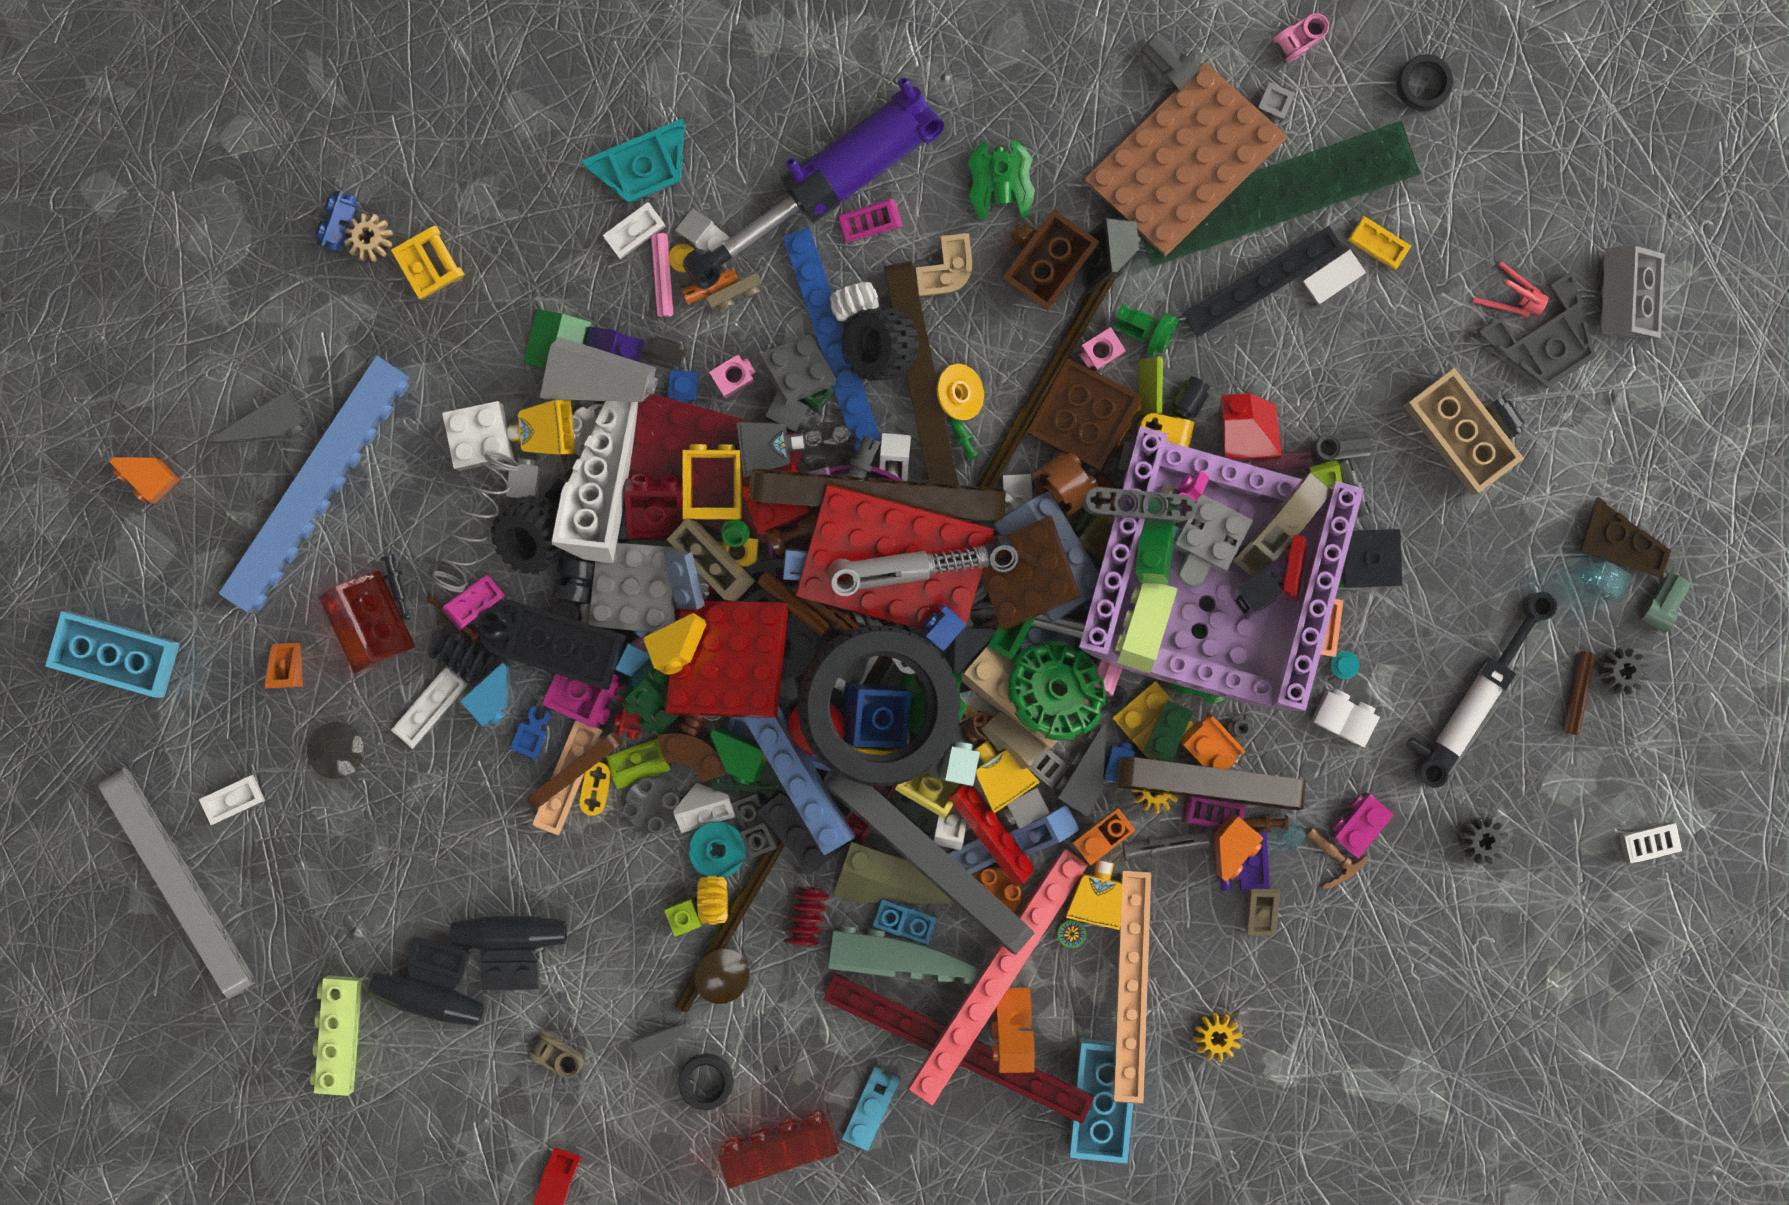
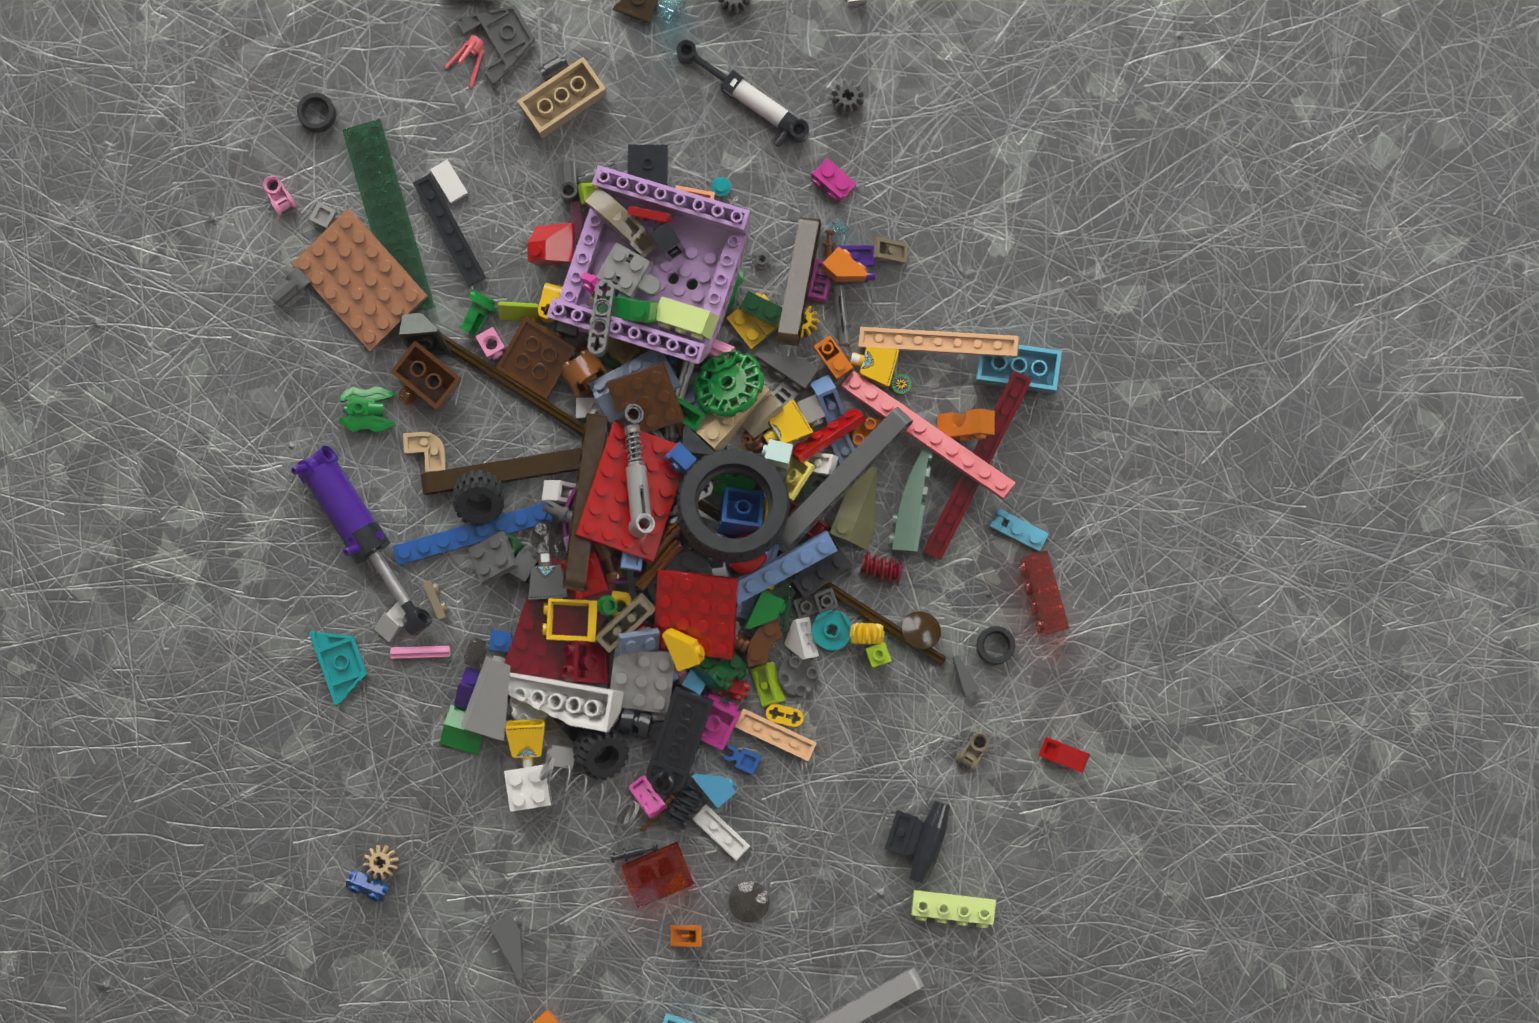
camera: 85 degrees left, 5 degrees down
white plate [199,775,265,825] -> none
medium blue brick [218,356,410,613] -> none
yellow plate [391,226,465,300] -> none
black plate [450,916,567,990] -> none
reddish brown beam [526,731,623,811] -> none
white plate [603,202,666,260] -> none
yellow plate [669,244,694,273] -> none
orange pin [681,267,739,306] -> none
bright pink brick [709,355,755,399] -> none
white gear [830,282,879,322] -> none
dark pink slope [838,199,903,243] -> none
dark azure slope [873,899,938,945] -> none
yellow dish [937,364,984,421] -> none
green piece [949,417,979,461] -> none
blue brick [1103,741,1135,782] -> none
black brick [1171,376,1210,420] -> none
orange plate [1180,712,1246,769] -> none
yellow gear [1193,1012,1242,1062] -> none
medium nougat piece [1306,827,1369,889] -> none
white brick [1311,689,1380,748] -> none
yellow plate [1347,216,1411,271] -> none
reddish brown axle [1564,651,1596,735] -> none

